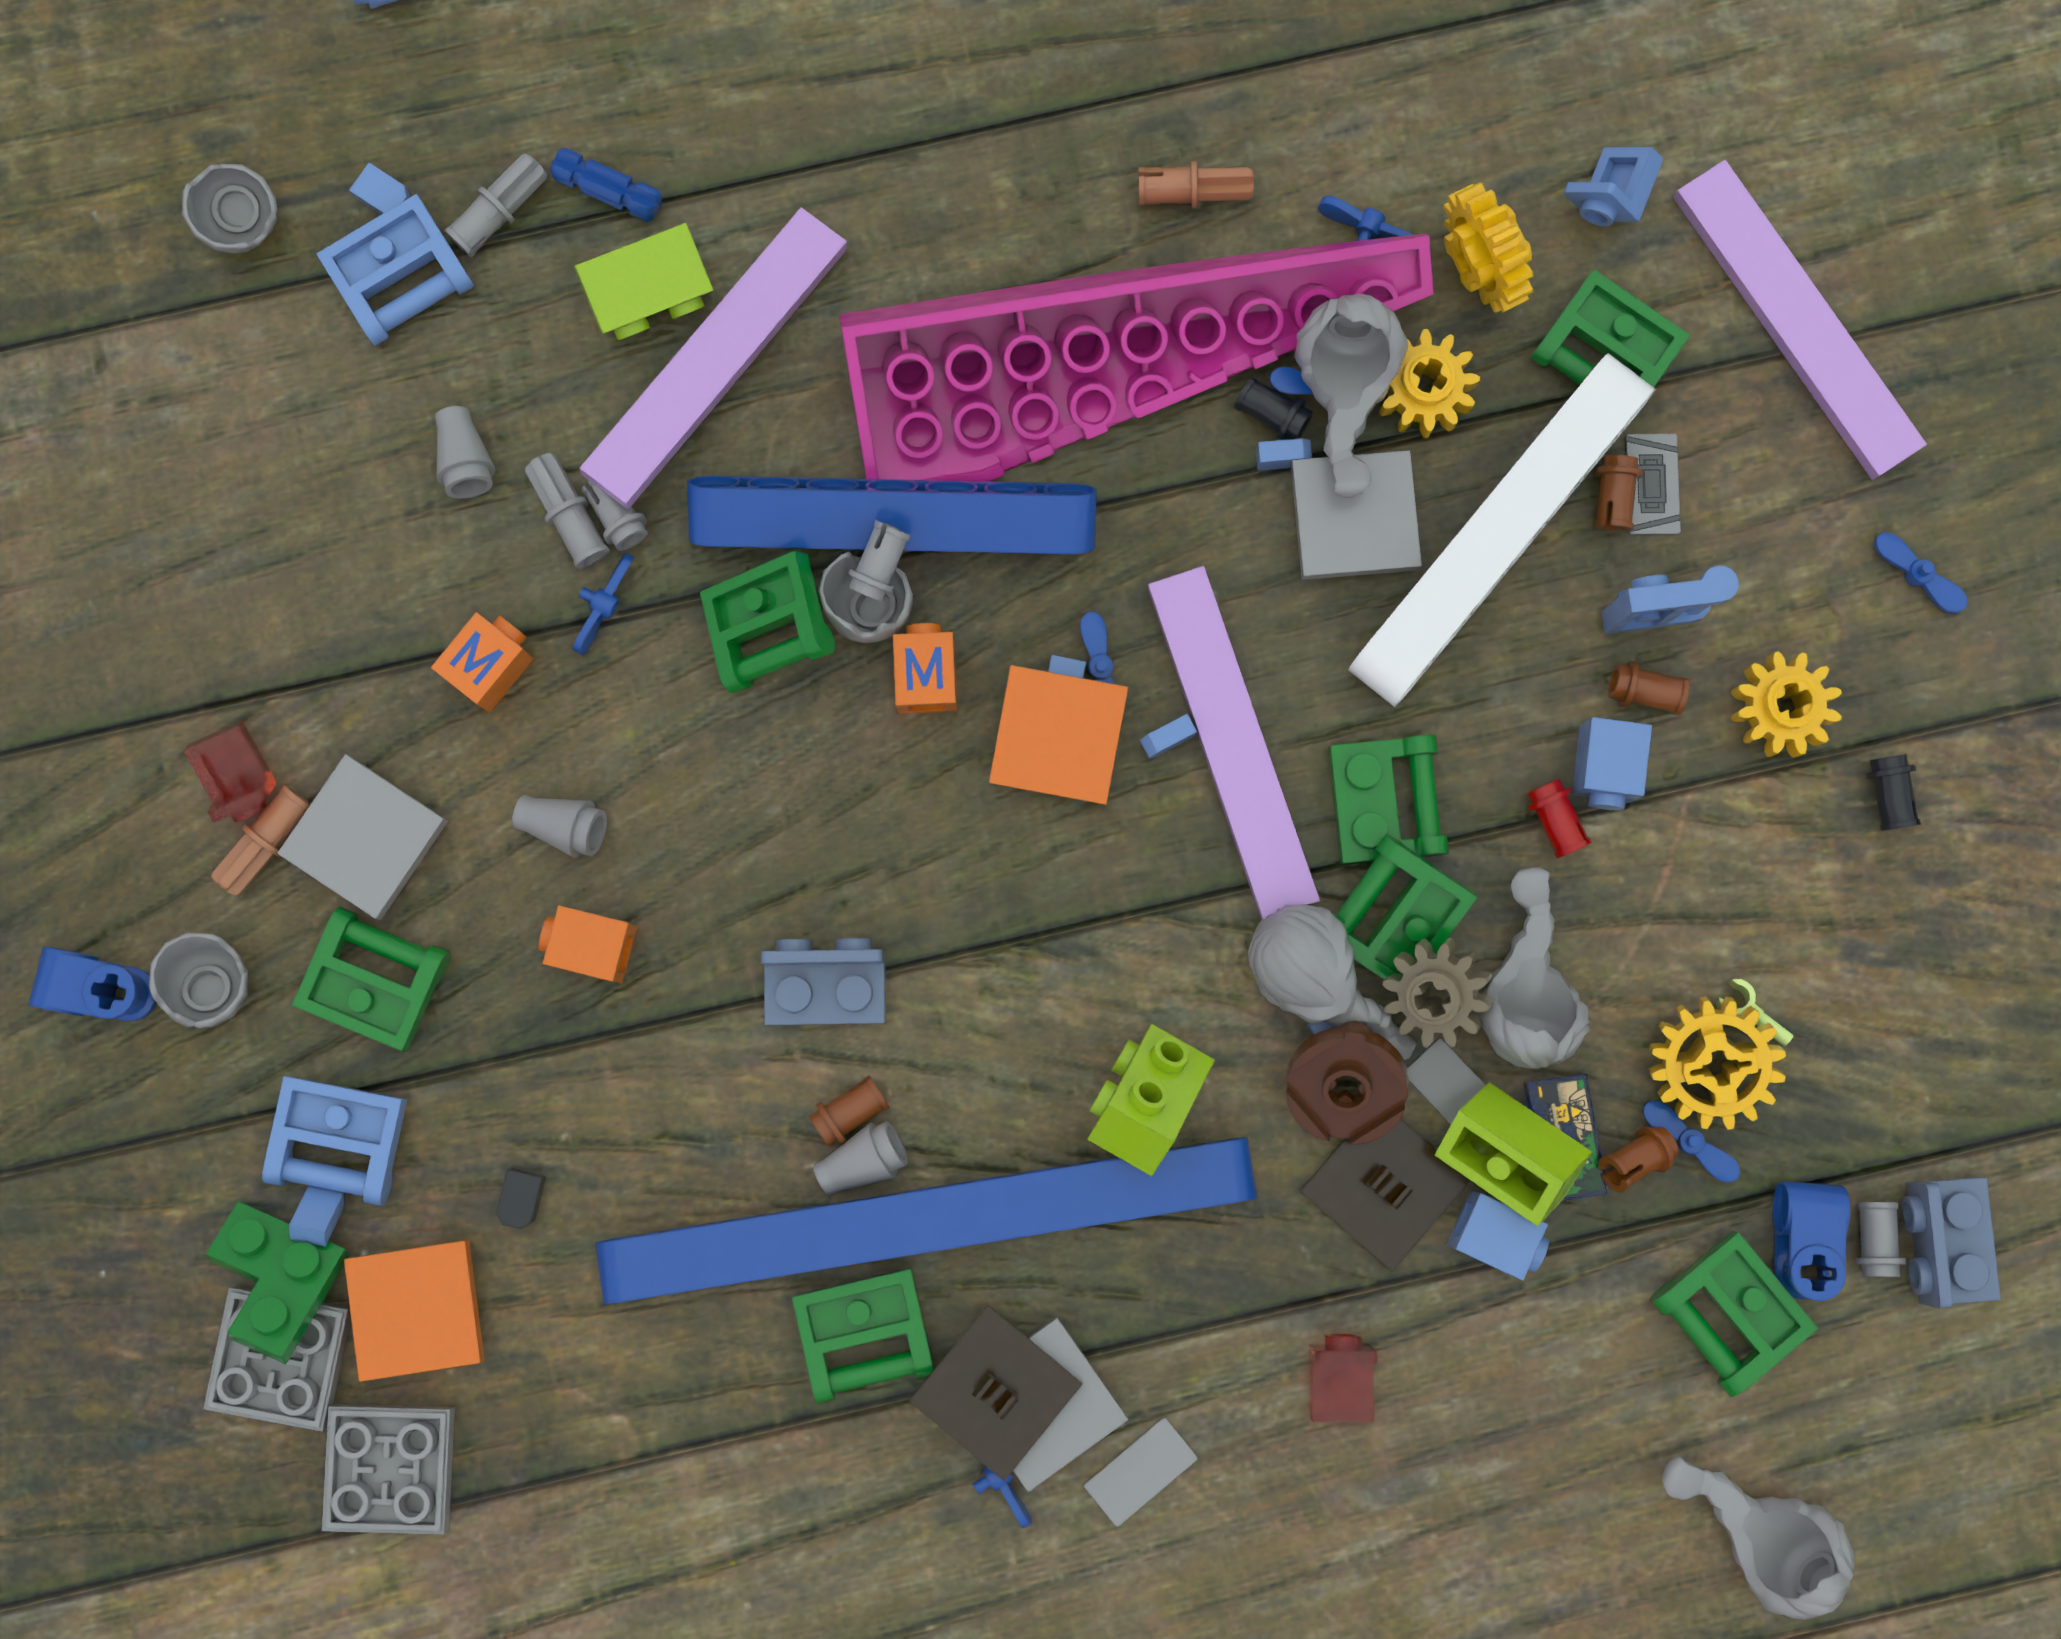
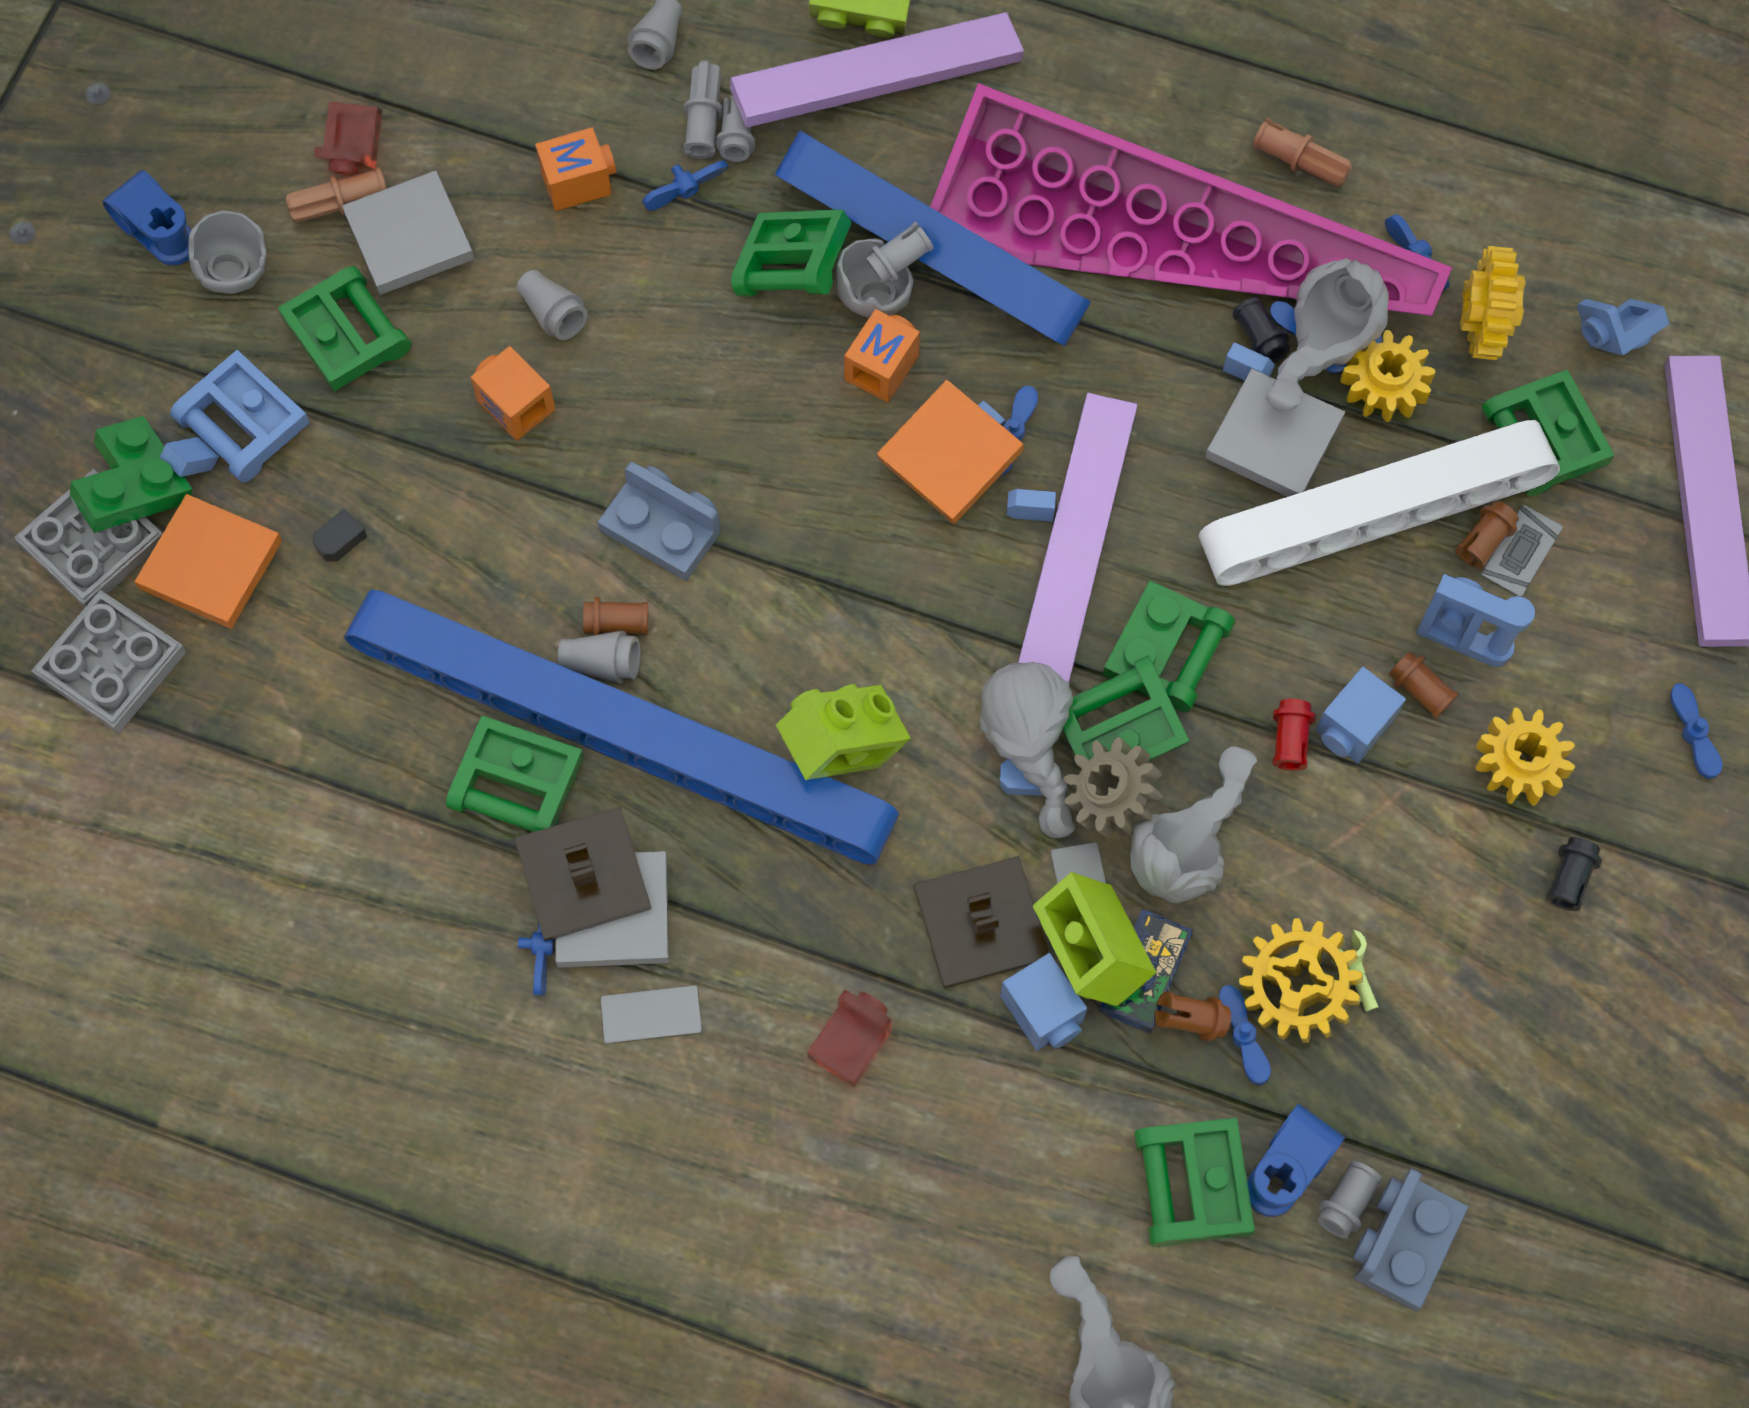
camera: 30 degrees right, 15 degrees down
reddish brown plate [1287,1021,1409,1145] -> none

